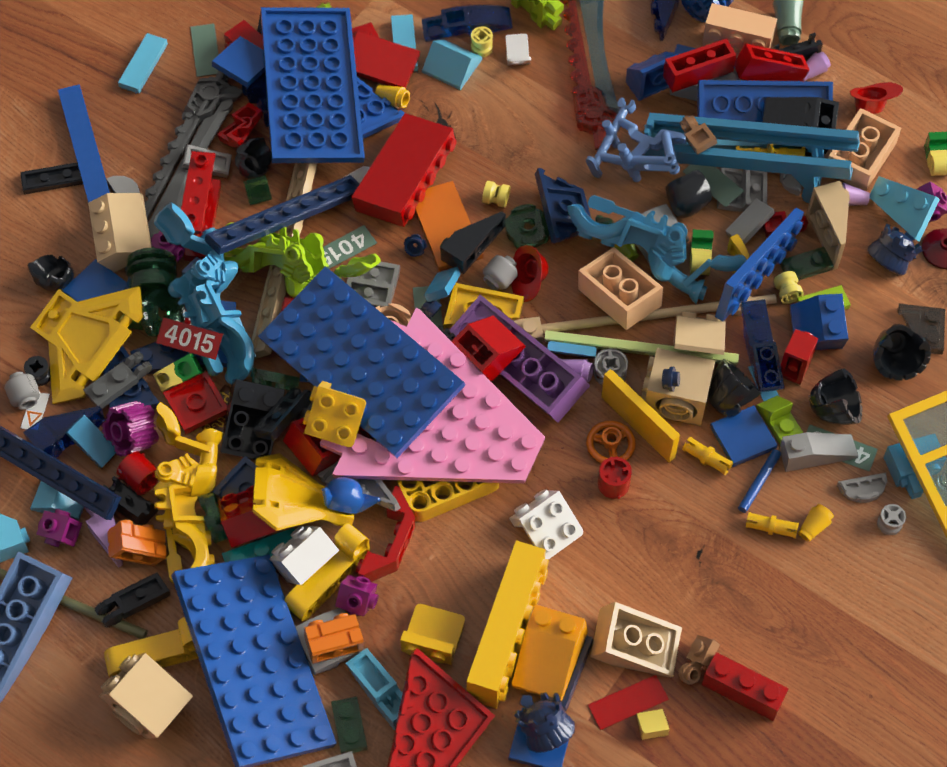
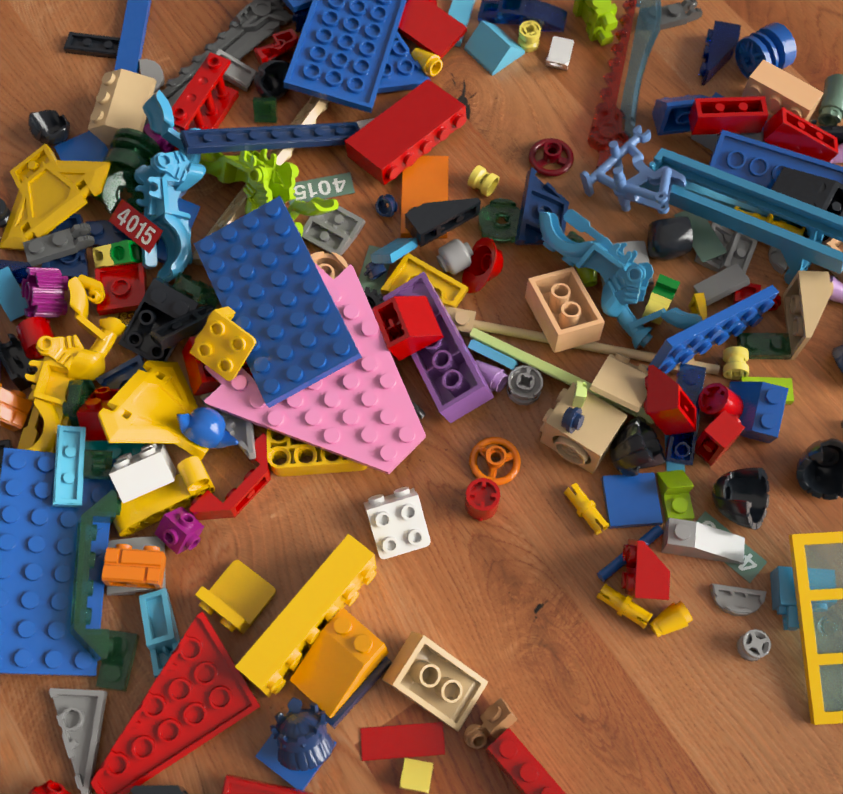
camera: 20 degrees right, 5 degrees up
yellow tile [601,369,680,463] -> none
medium nougat plate [680,115,717,155] -> none
none -> medium azure tile [52,425,86,508]
none -> clear green slope [70,490,121,661]
none -> yellow arm [78,274,105,304]
none -> clear green tile [83,450,113,480]
none -> dark red piece [529,138,574,177]
none -> yellowish green tile [572,380,587,408]
none -> red slope [621,539,670,600]
none -> red slope [644,365,697,435]
none -> red piece [698,383,744,420]

